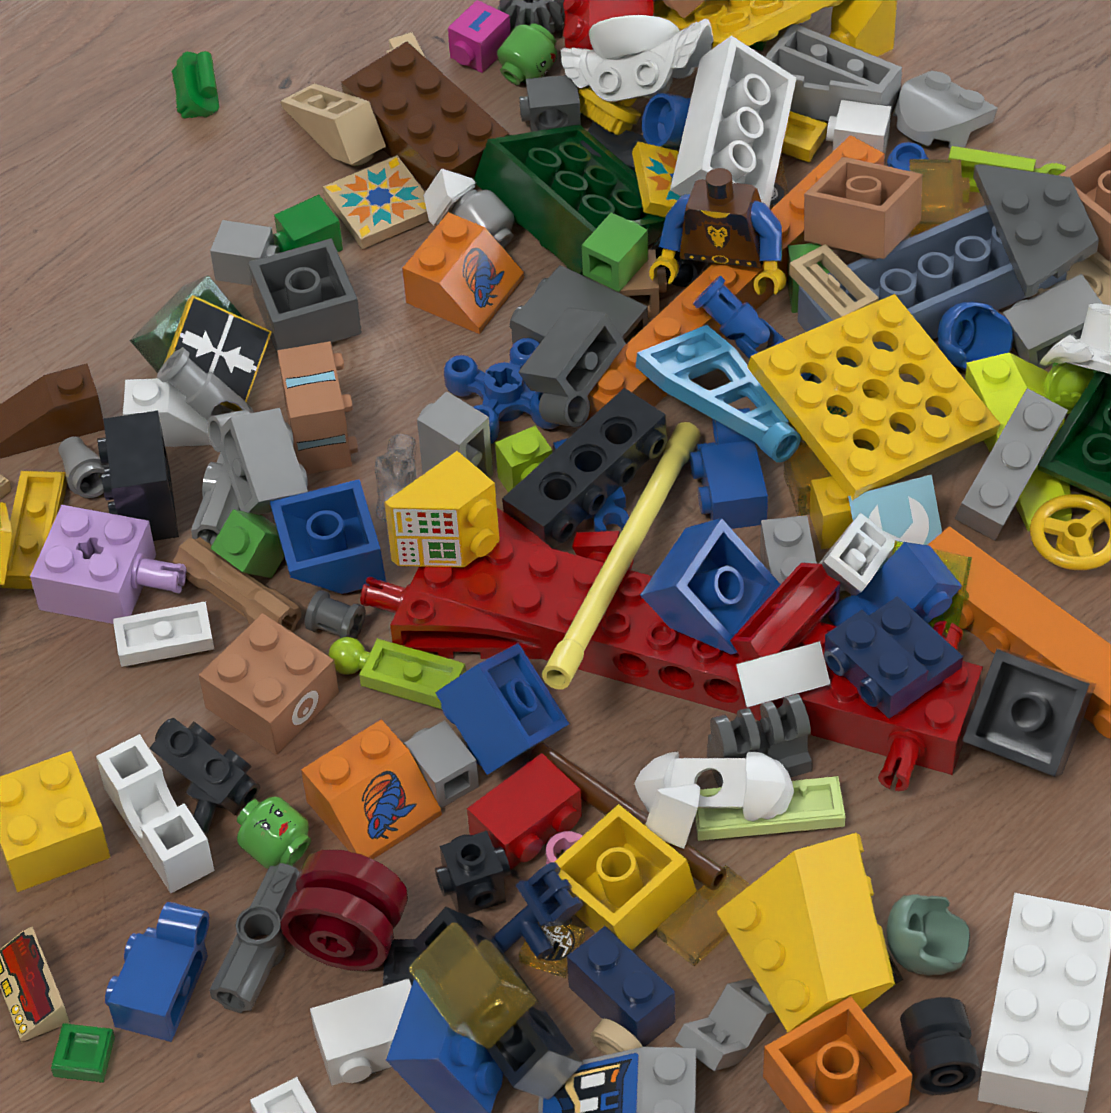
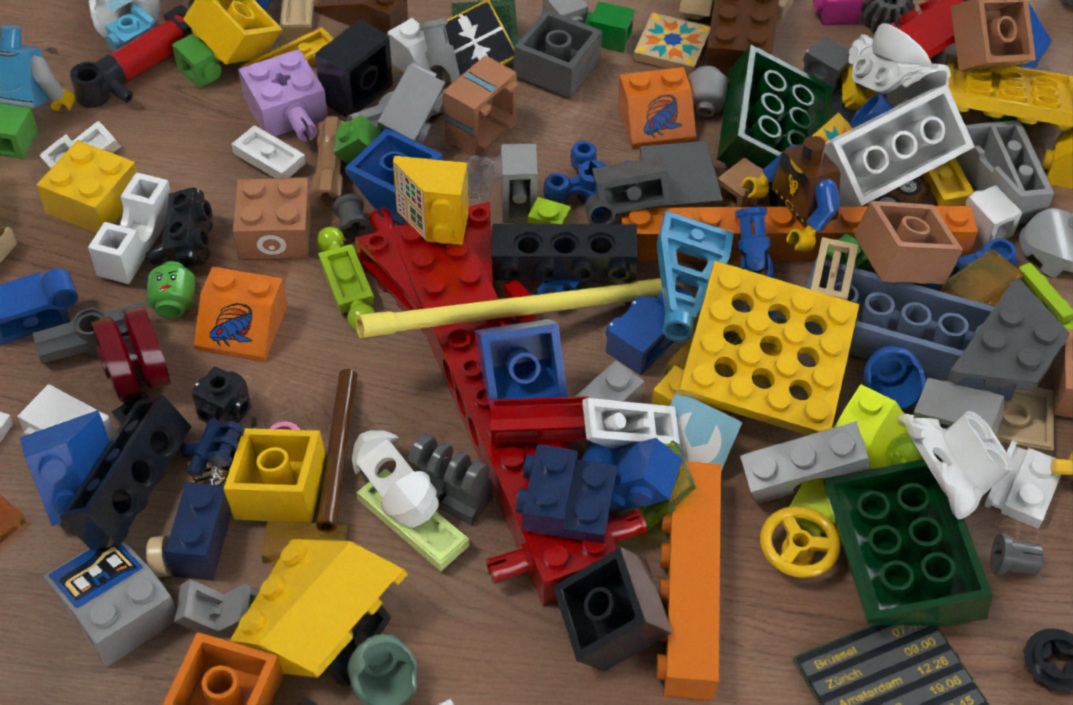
camera: 45 degrees right, 0 degrees up
light grey brick [404,720,479,808] -> none
clear yellow piece [409,922,537,1049] -> none
white slope [423,169,476,225] -> none
blue slope [435,643,569,775] -> none
red brick [467,753,582,870] -> none
bright green head [497,23,558,85] -> none
bright green brick [582,213,648,292] -> none
white slope [645,784,700,849] -> none
white sticker [736,642,831,707] -> none

